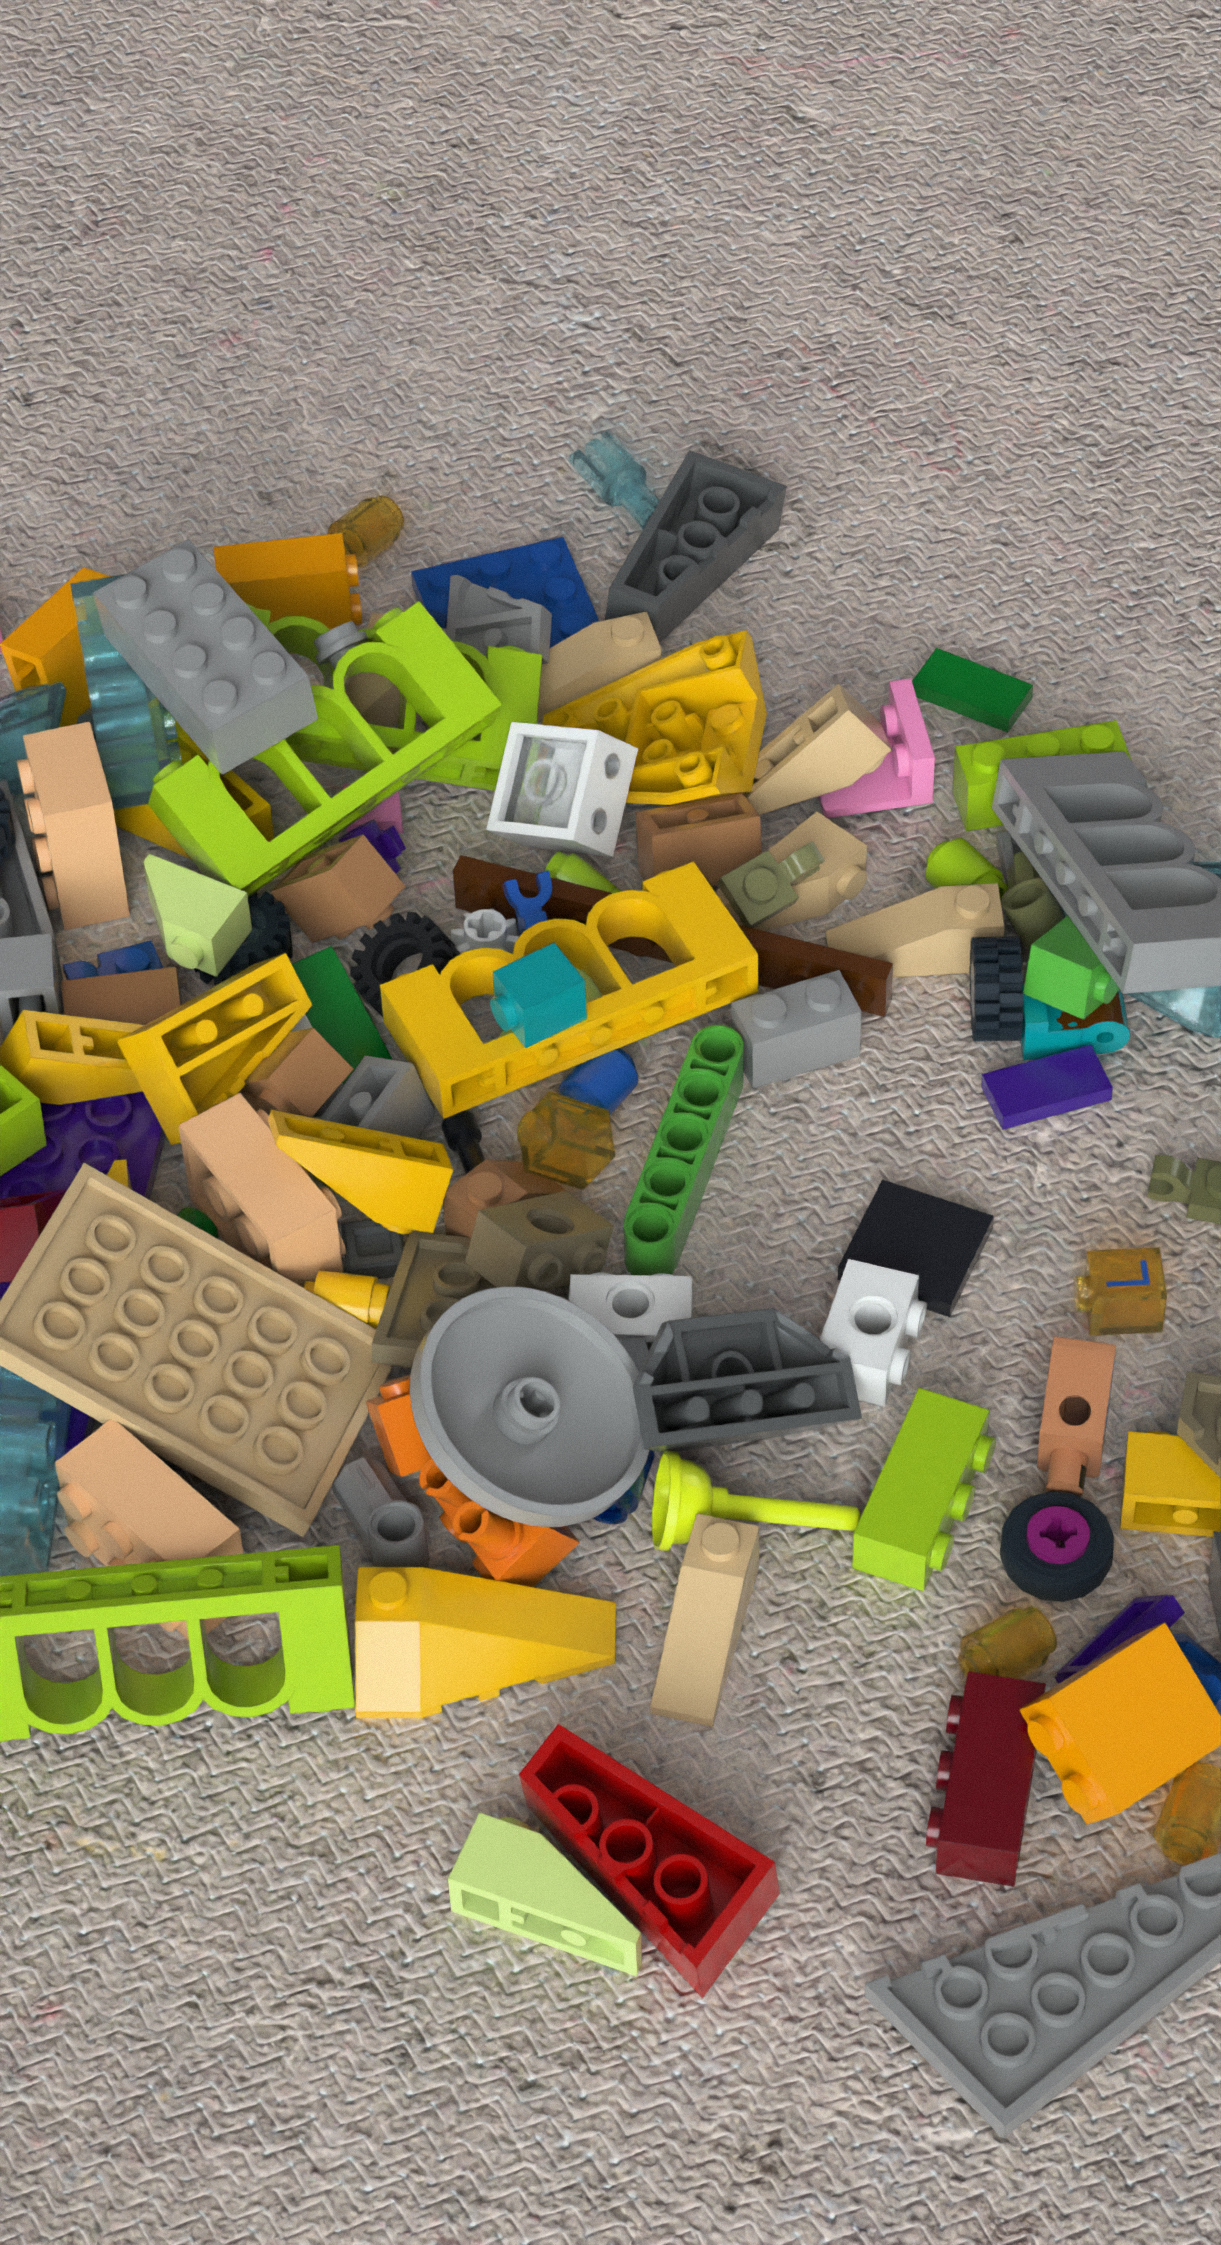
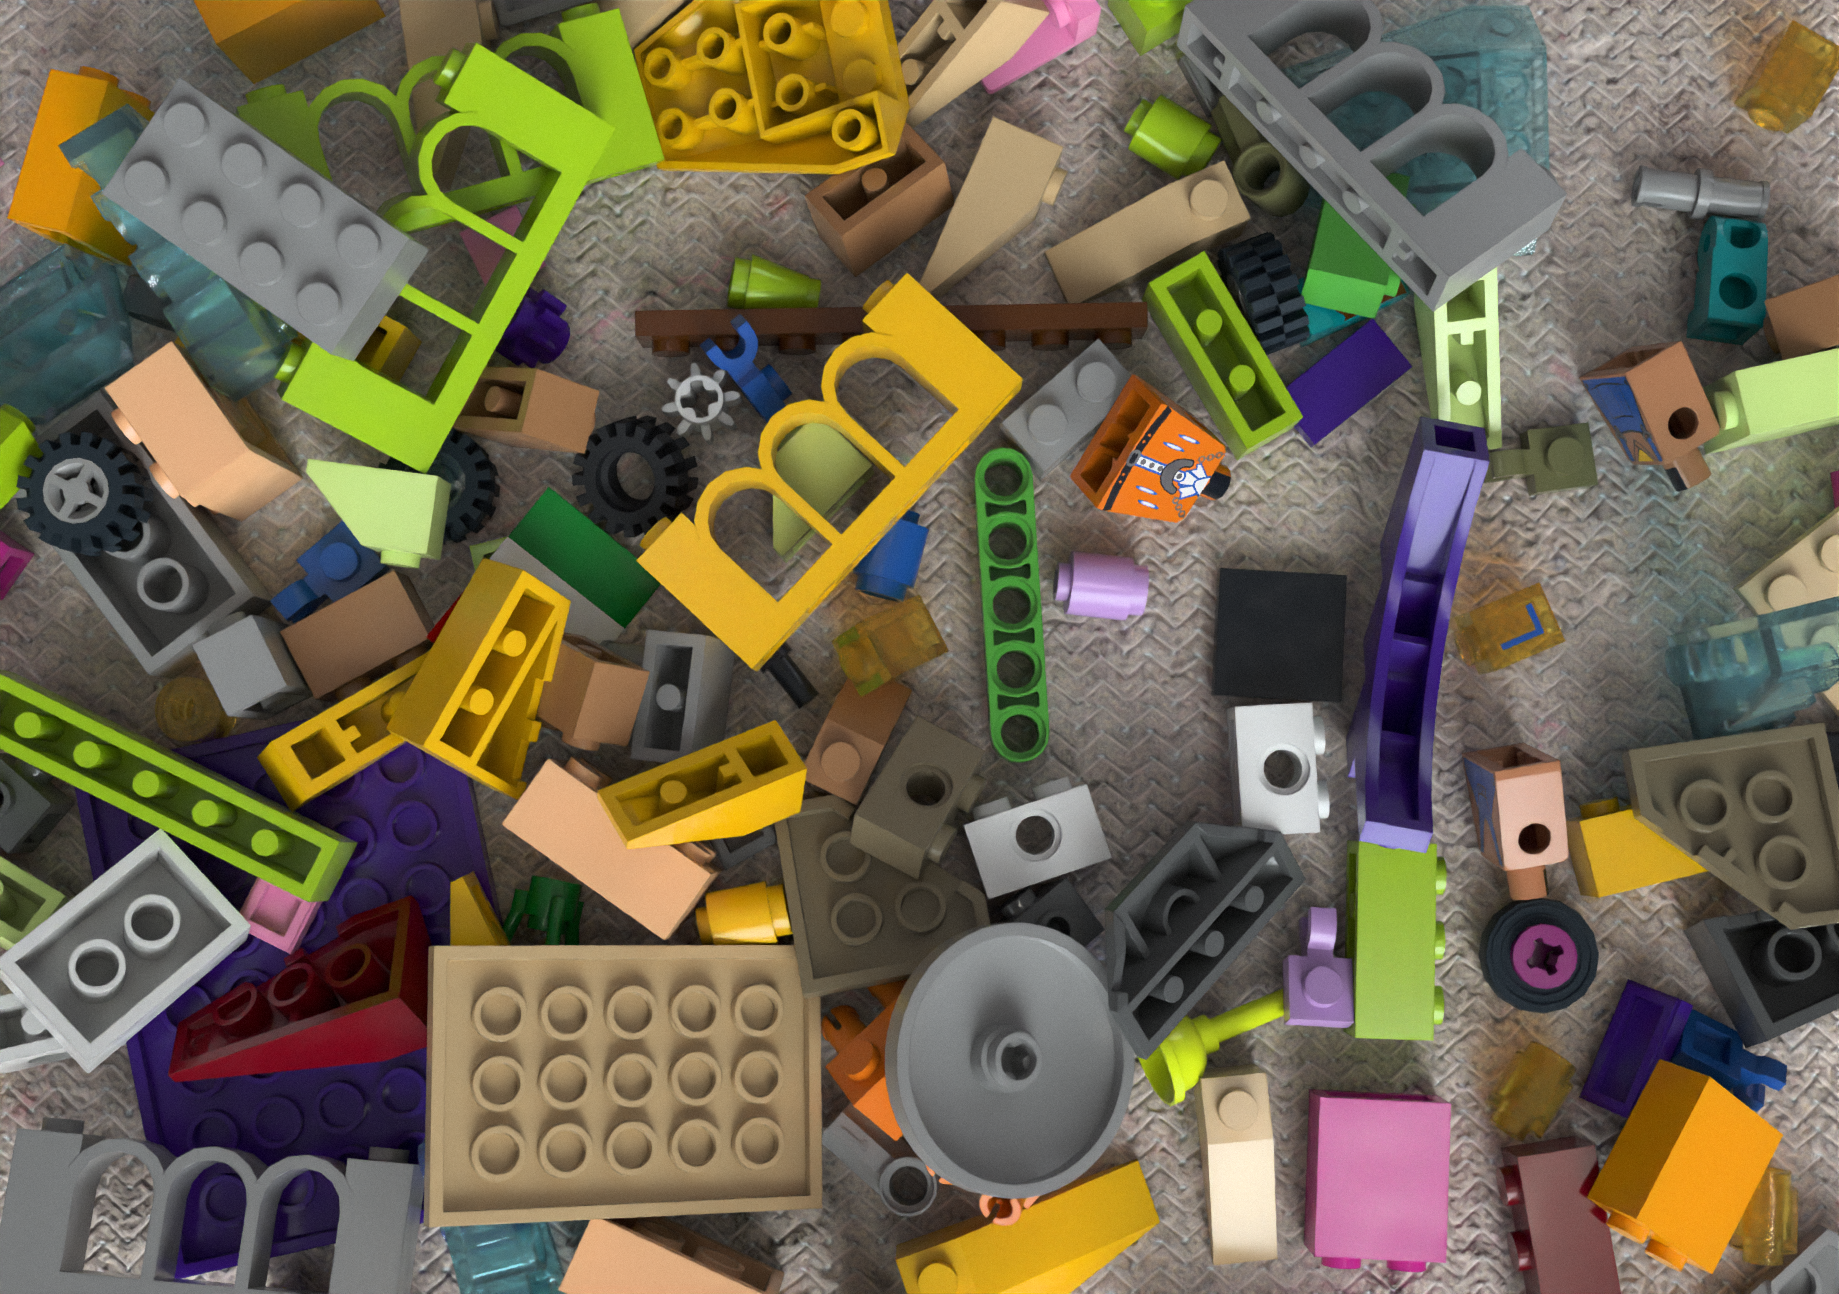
camera: 20 degrees left, 35 degrees up
light grey plate [314,621,368,669] -> none
white piece [486,722,638,857] -> none
teal brick [490,942,587,1048] -> none
olive plate [717,841,825,928] -> none
none -> lavender brick [1053,551,1149,621]
none -> orange torso [1069,374,1231,523]
none -> lime brick [1141,251,1303,461]
none -> lavender plate [1282,907,1354,1028]
none -> brick [1304,1089,1451,1272]
none -> dark purple arch [1346,416,1490,853]
none -> yellowish green slope [1414,267,1502,450]

